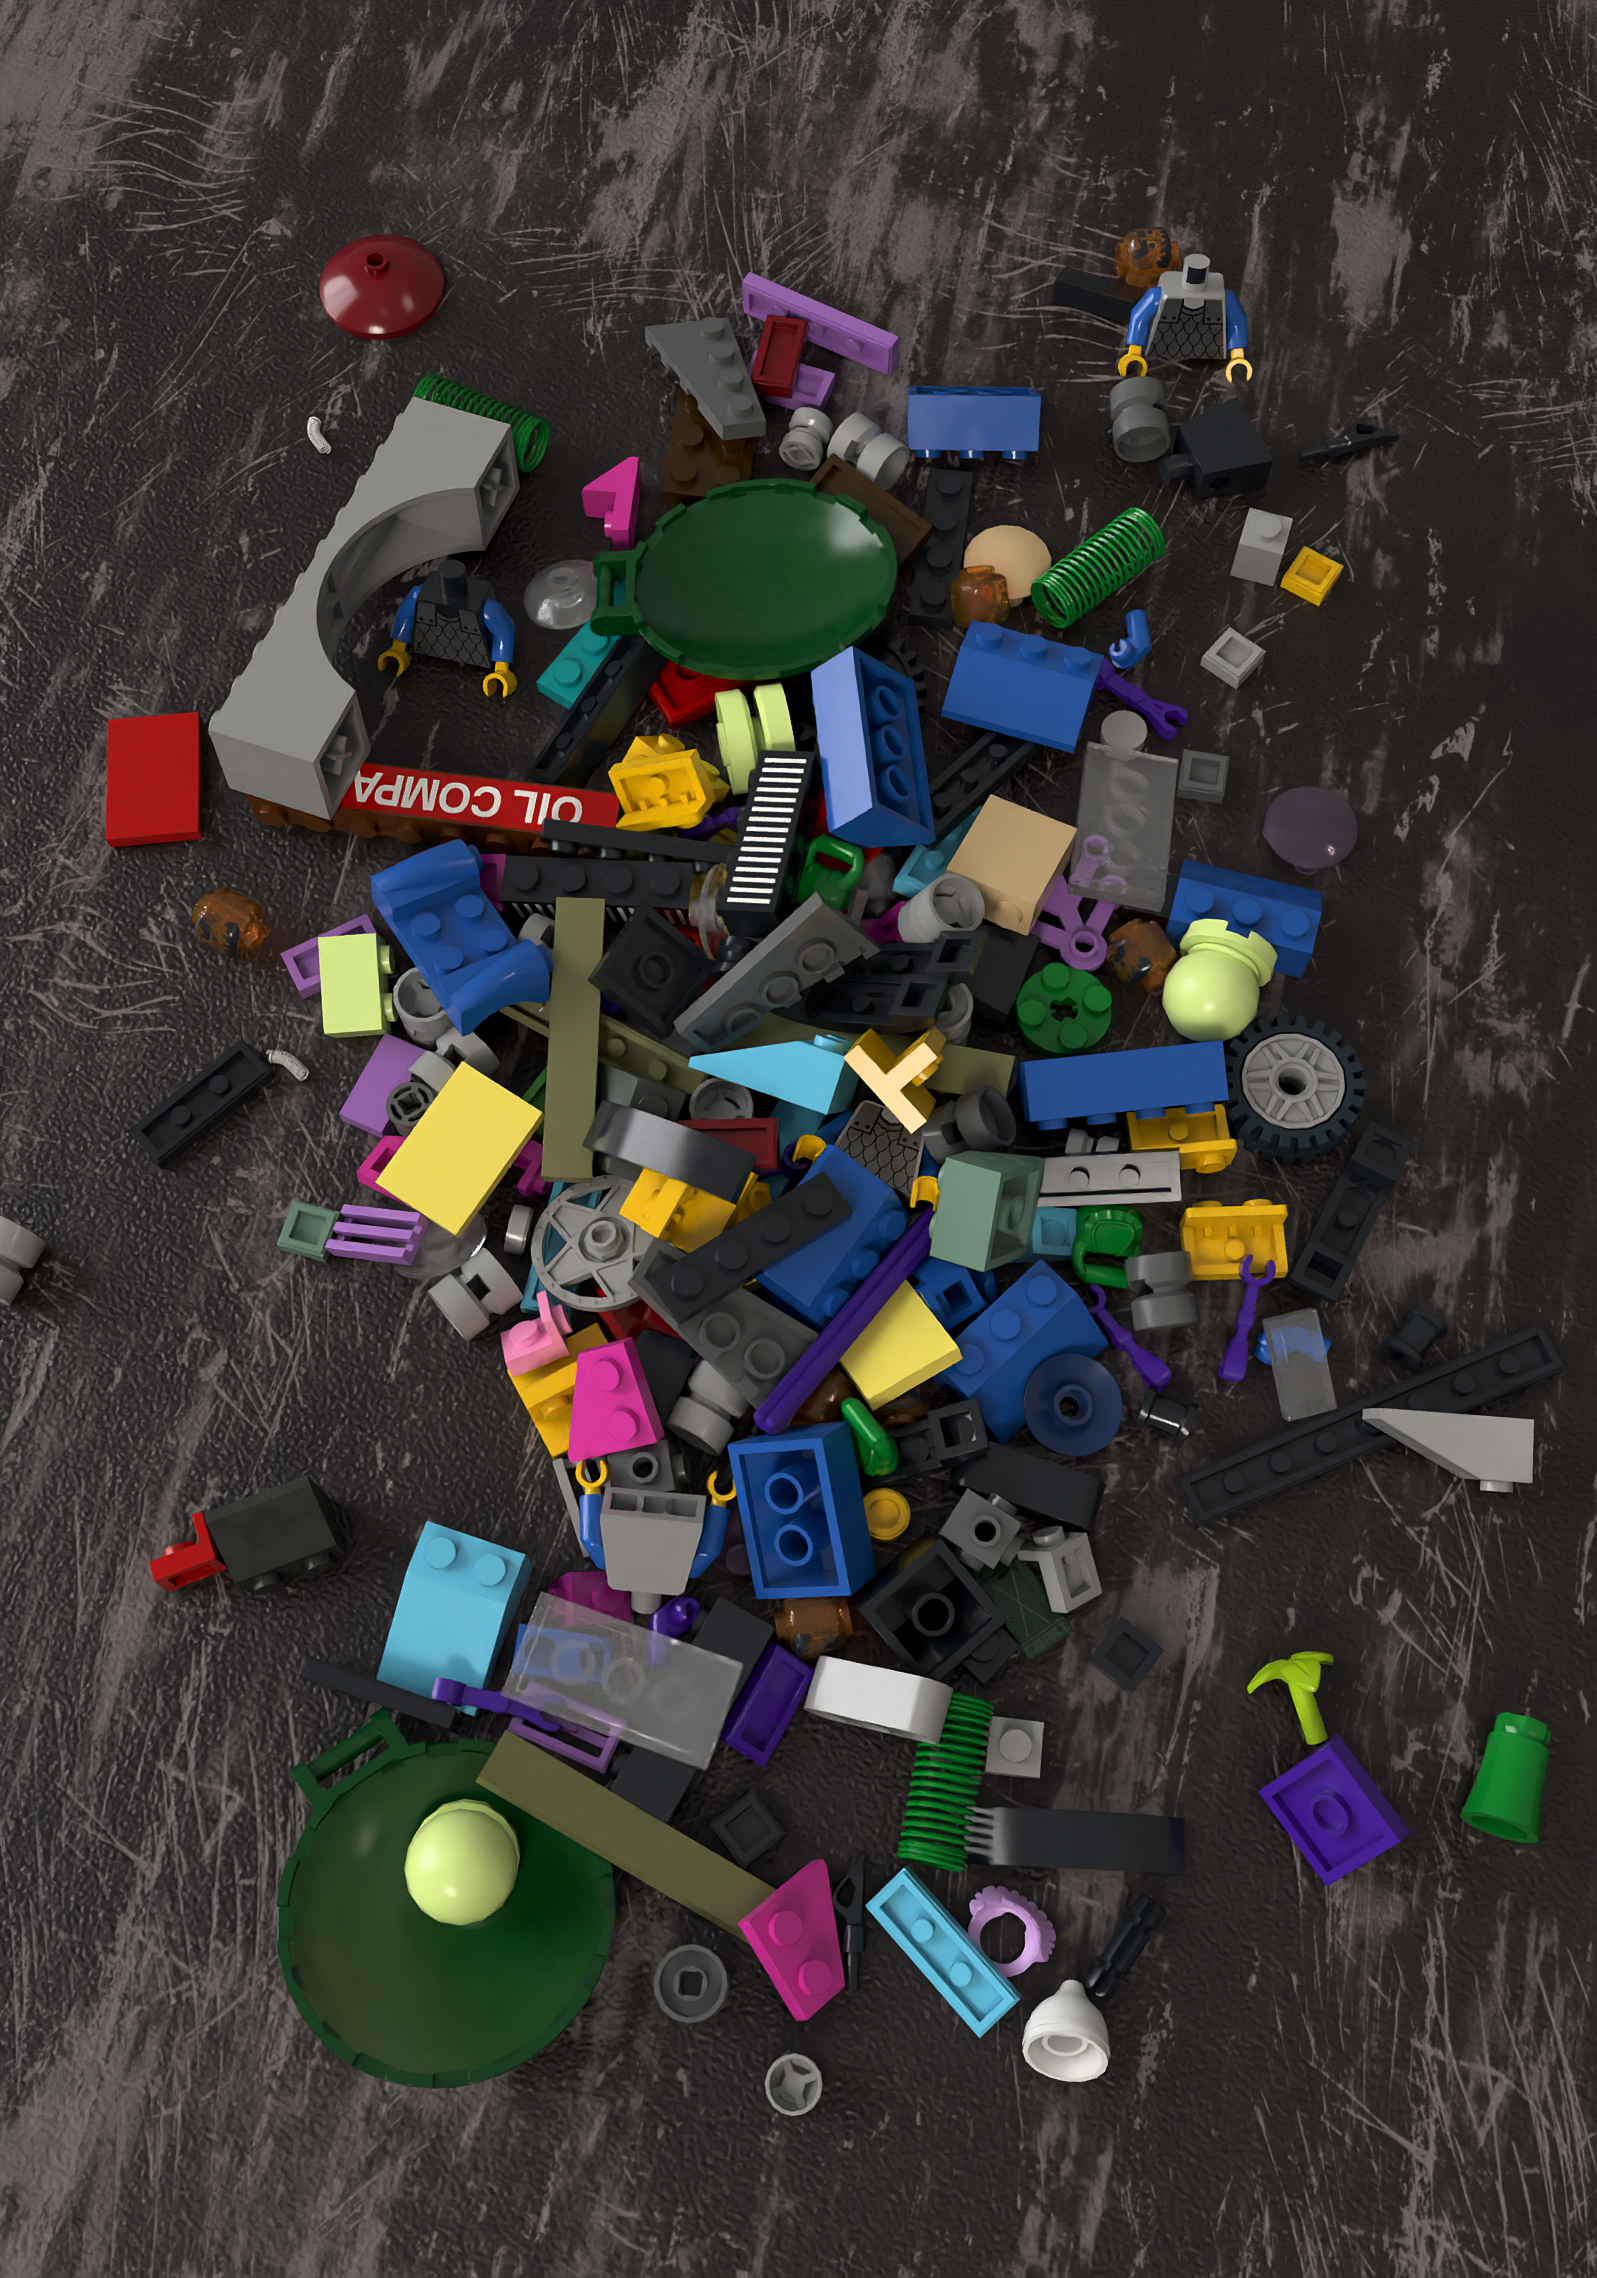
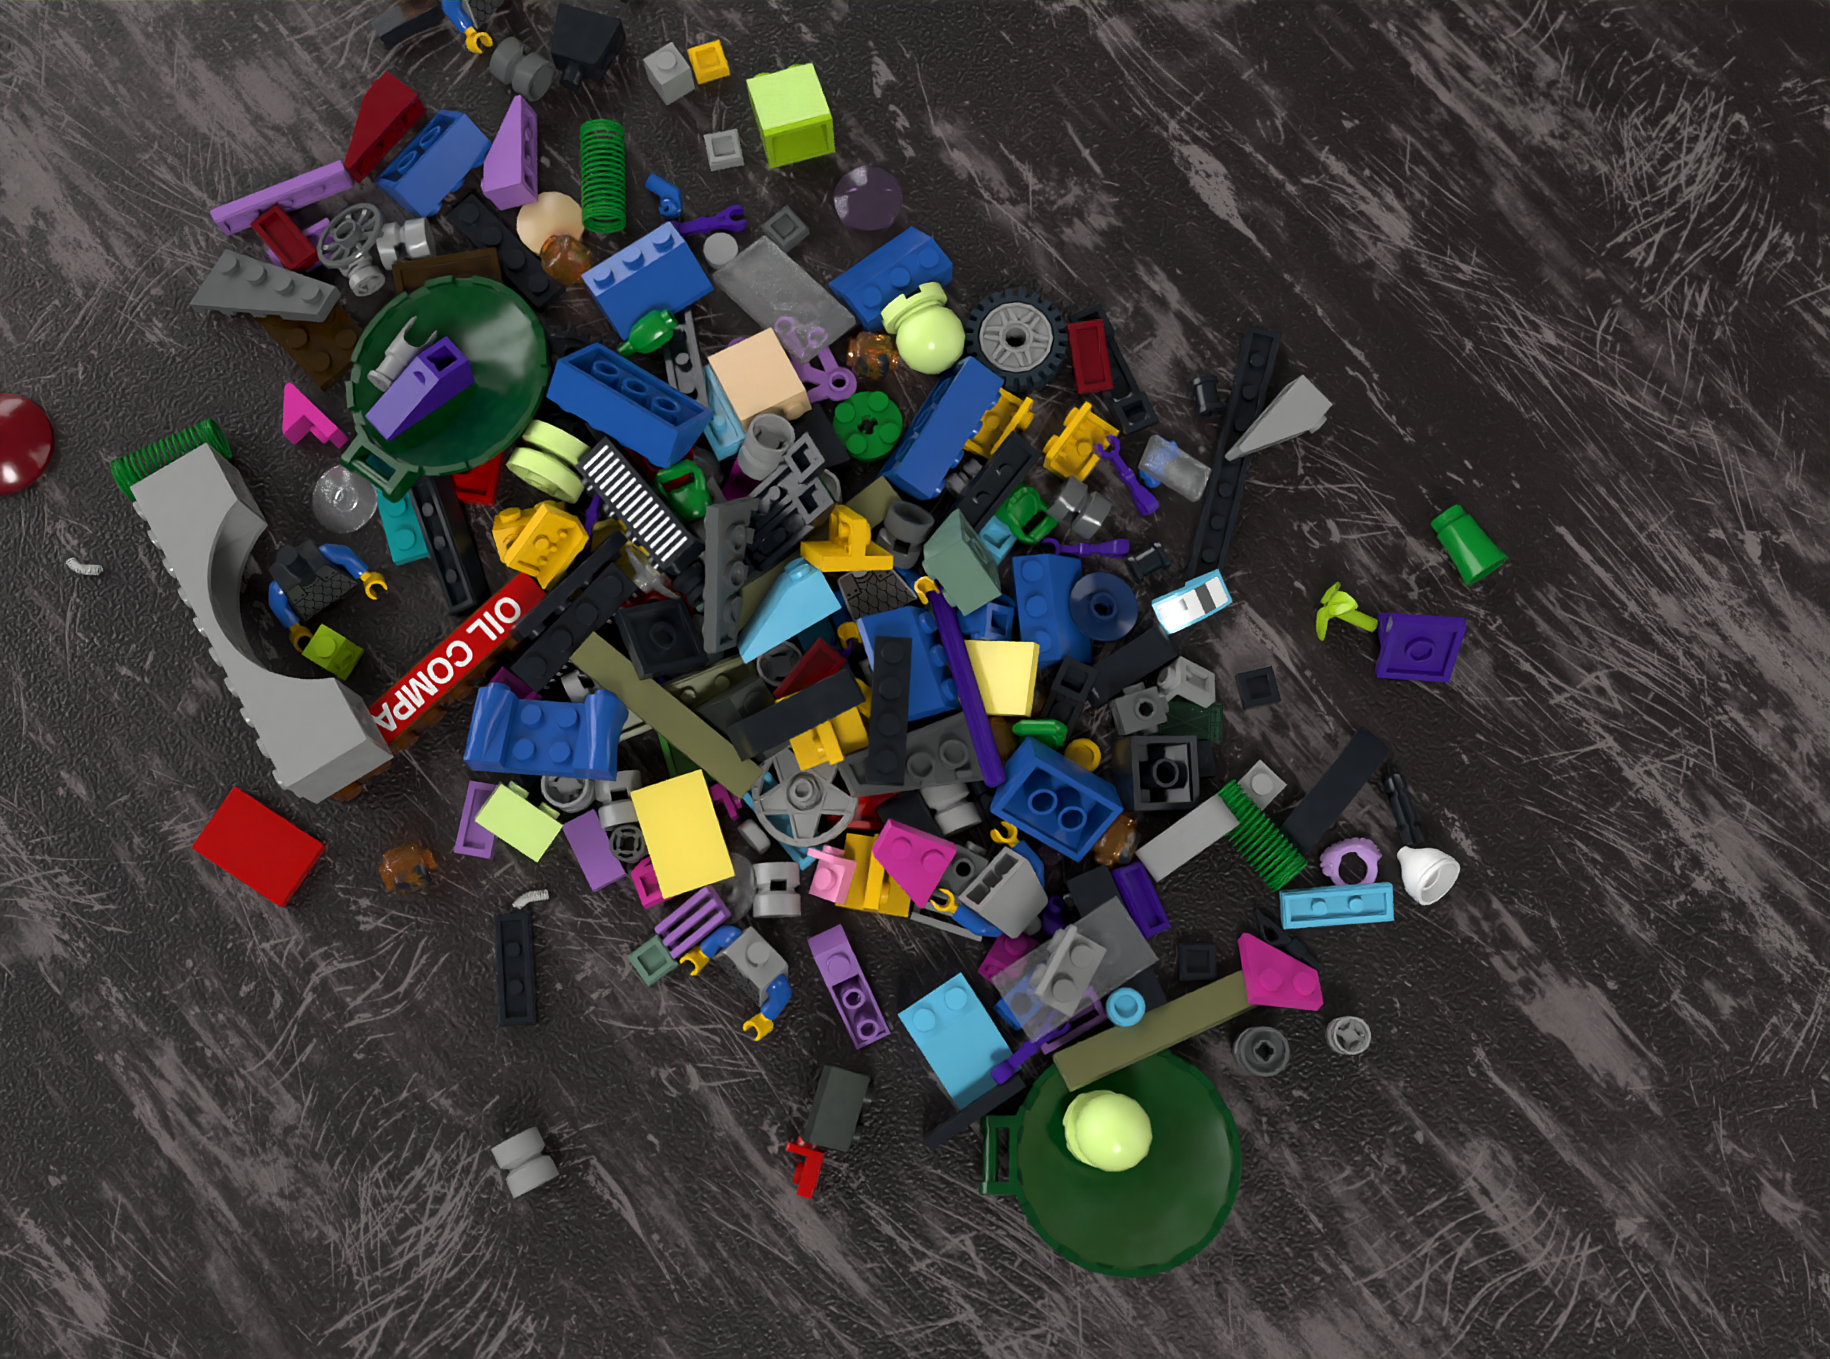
camera: 55 degrees left, 10 degrees up
none -> lime brick [301,624,365,681]
none -> dark grey wheel [317,203,385,270]
none -> dark red slope [344,71,426,184]
none -> dark purple slope [365,336,475,442]
none -> light grey piece [367,316,438,392]
none -> medium lavender slope [481,95,538,210]
none -> green plant [618,308,679,359]
none -> torso [680,925,792,1041]
none -> slope [746,63,835,169]
none -> medium lavender slope [807,924,891,1049]
none -> light grey bracket [1028,924,1107,1017]
none -> dark red tile [1067,319,1113,396]
none -> medium azure tile [1106,987,1145,1027]
none -> slope [1152,569,1233,635]

